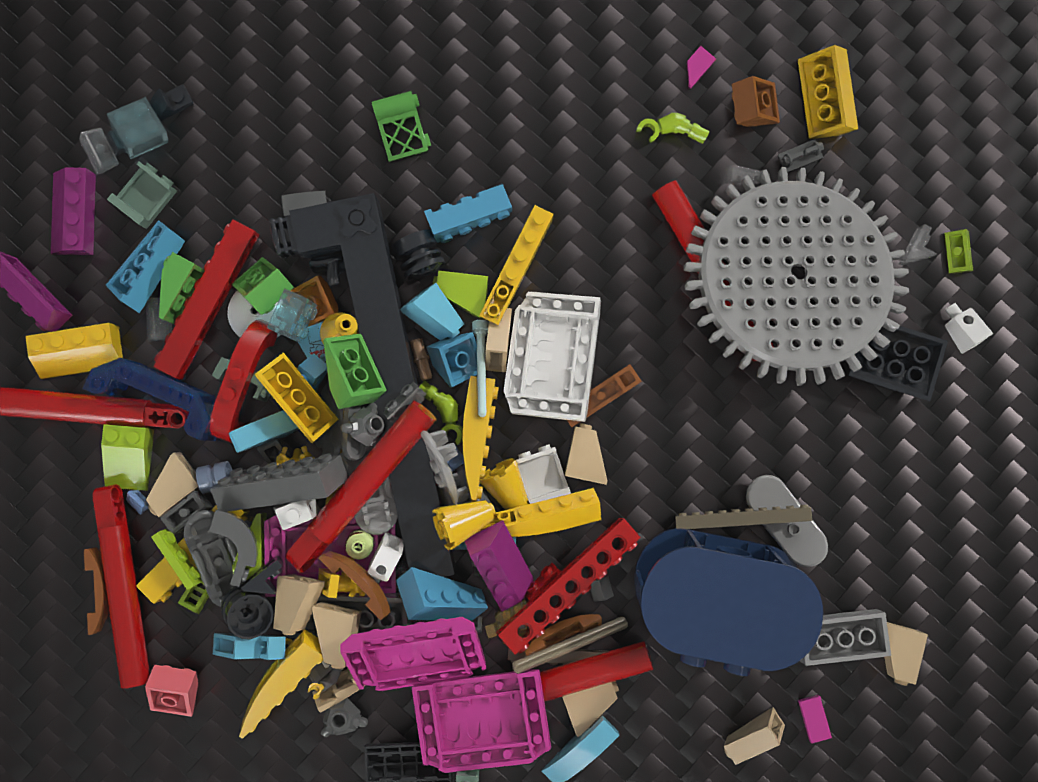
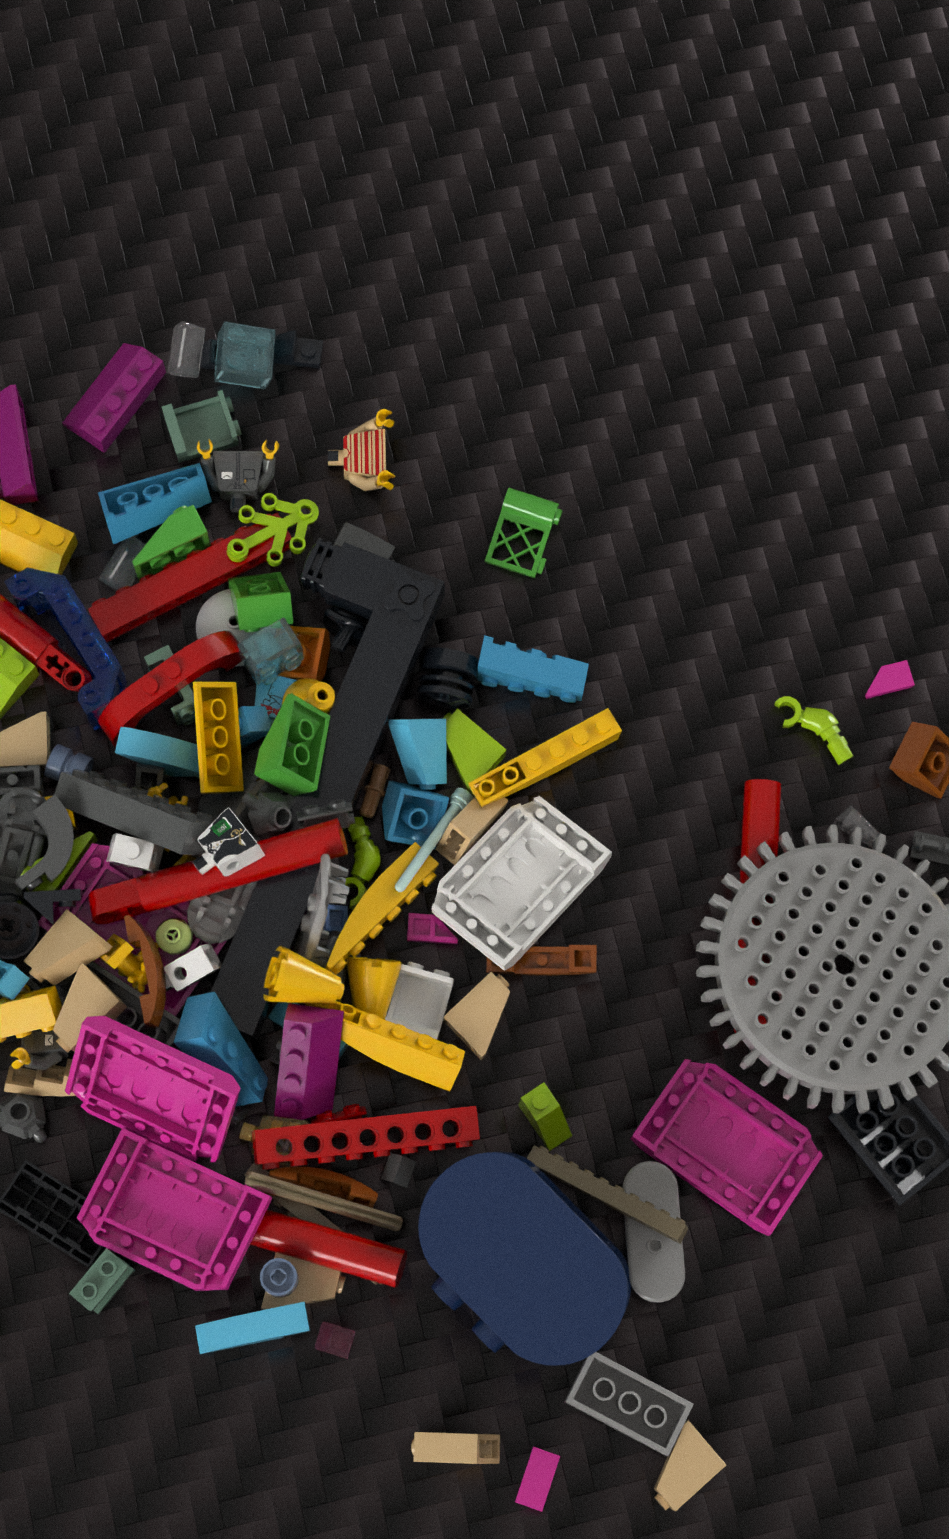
camera: 30 degrees right, 10 degrees down
none -> torso [193,807,265,876]
none -> dark grey torso [197,439,279,513]
none -> lime plant [227,493,319,567]
none -> sand blue wheel [260,1258,299,1297]
none -> clear pink slope [315,1322,356,1359]
none -> torso [328,409,395,491]
none -> dark pink tile [407,913,458,944]
none -> lime slope [518,1083,572,1151]
none -> dark pink slope [630,1059,823,1236]

